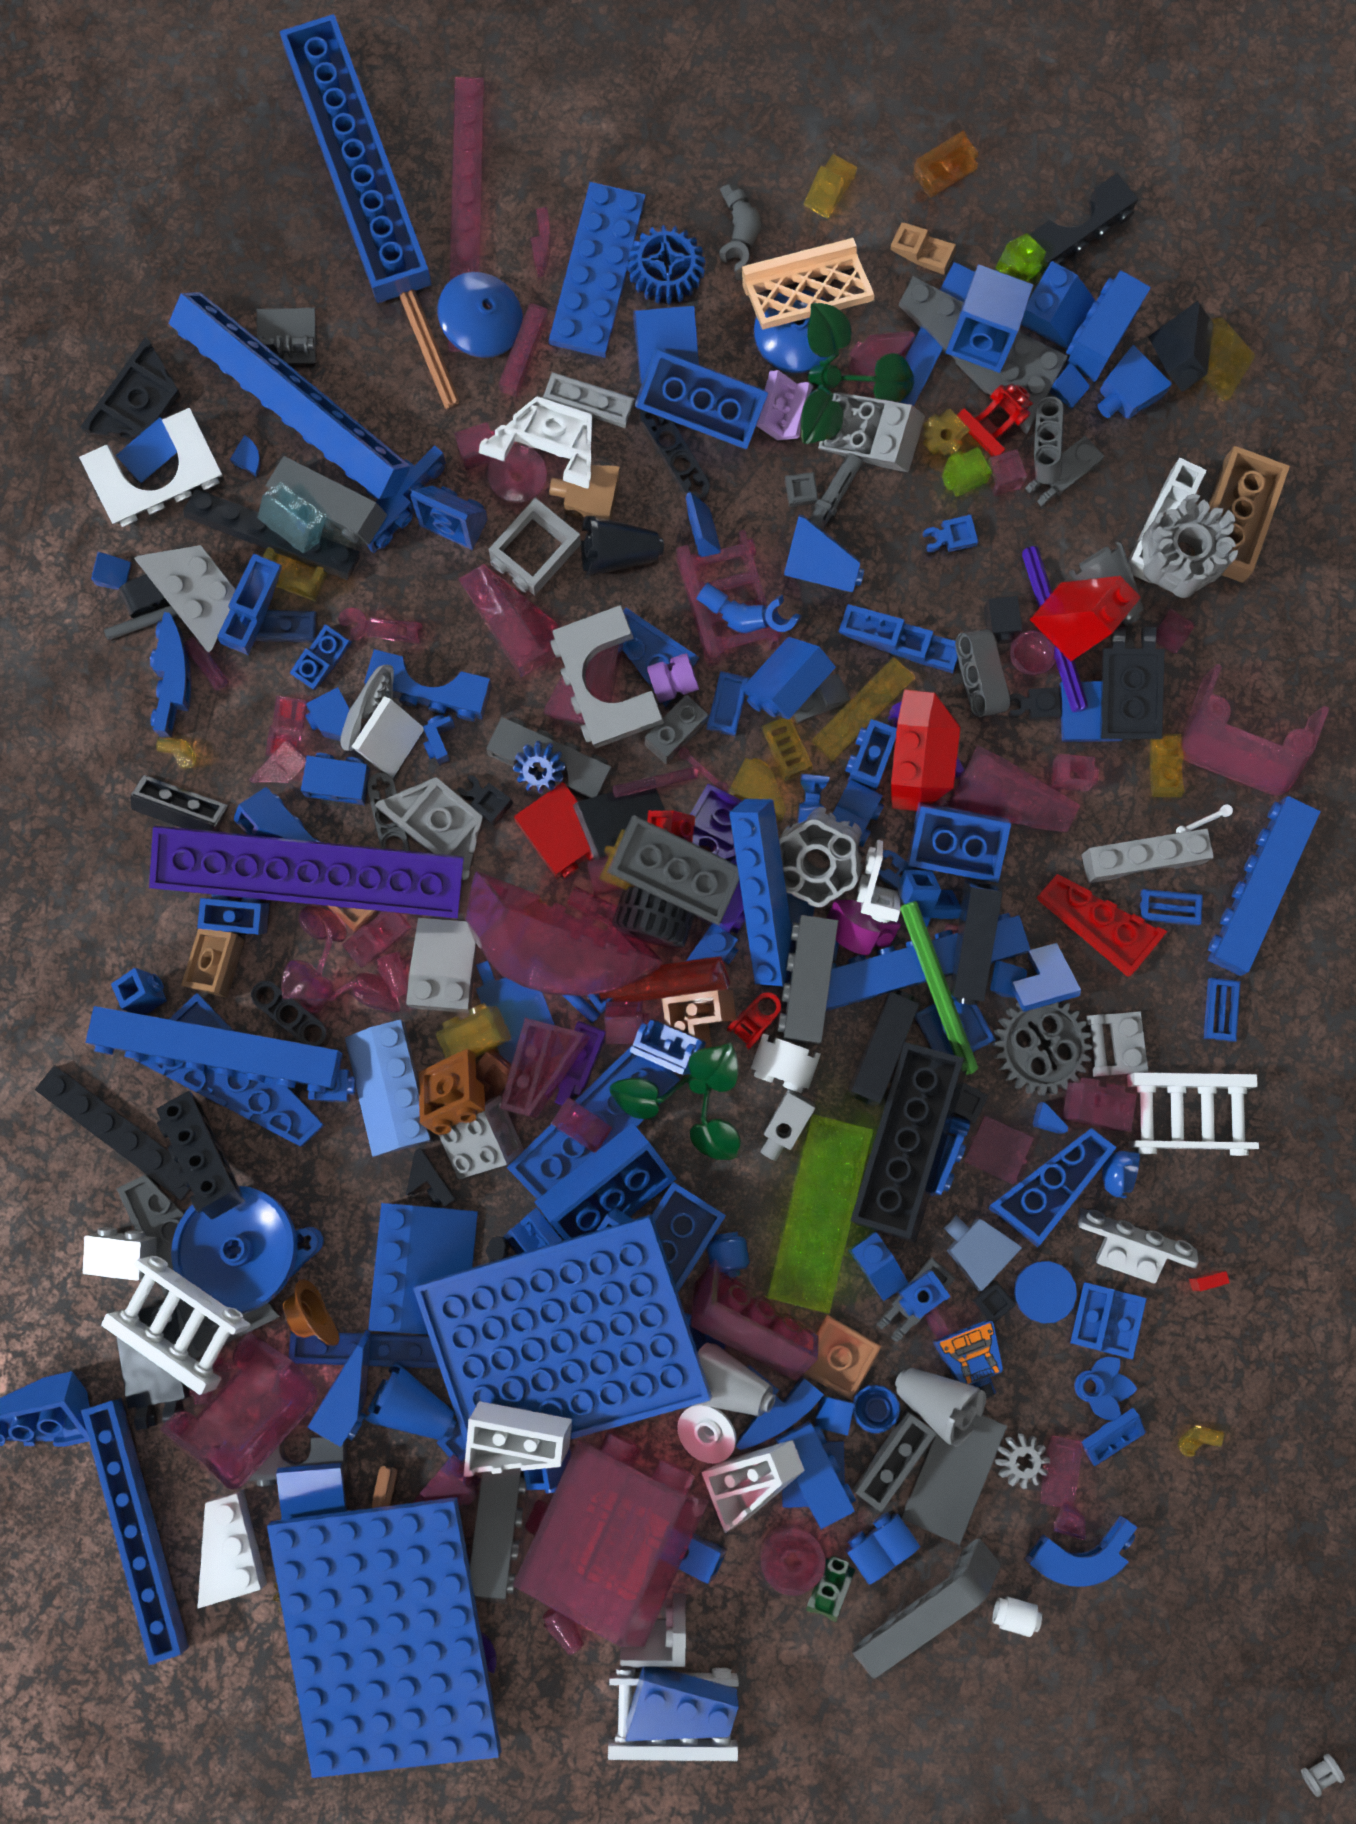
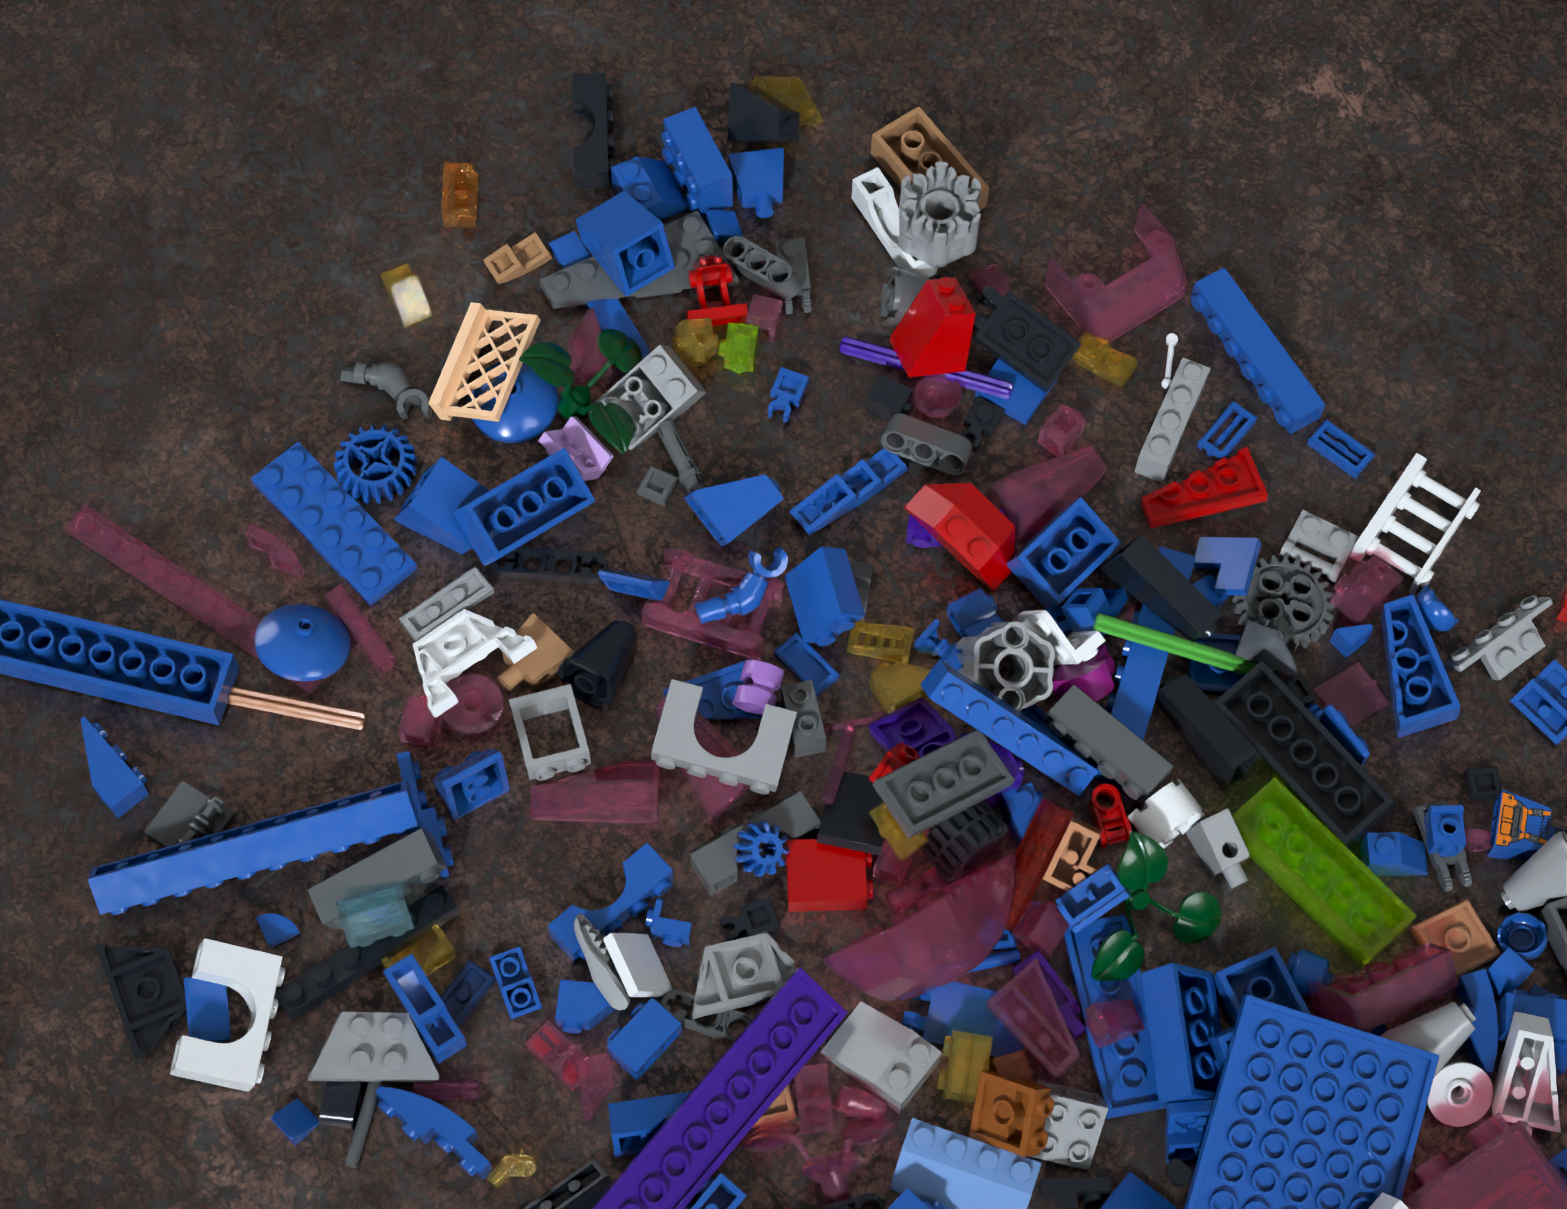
camera: 50 degrees left, 15 degrees down
clear pink piece [338,608,423,644] -> none
clear yellow tile [811,657,915,762] -> none
blue brick [845,719,897,792] -> none
sand blue torso [943,1215,1022,1291] -> none
clear neon green brick [995,233,1046,281] -> none
blue tile [1014,1261,1077,1324] -> none
none -> blue slope [80,716,149,818]
none -> black slope [1234,613,1298,677]

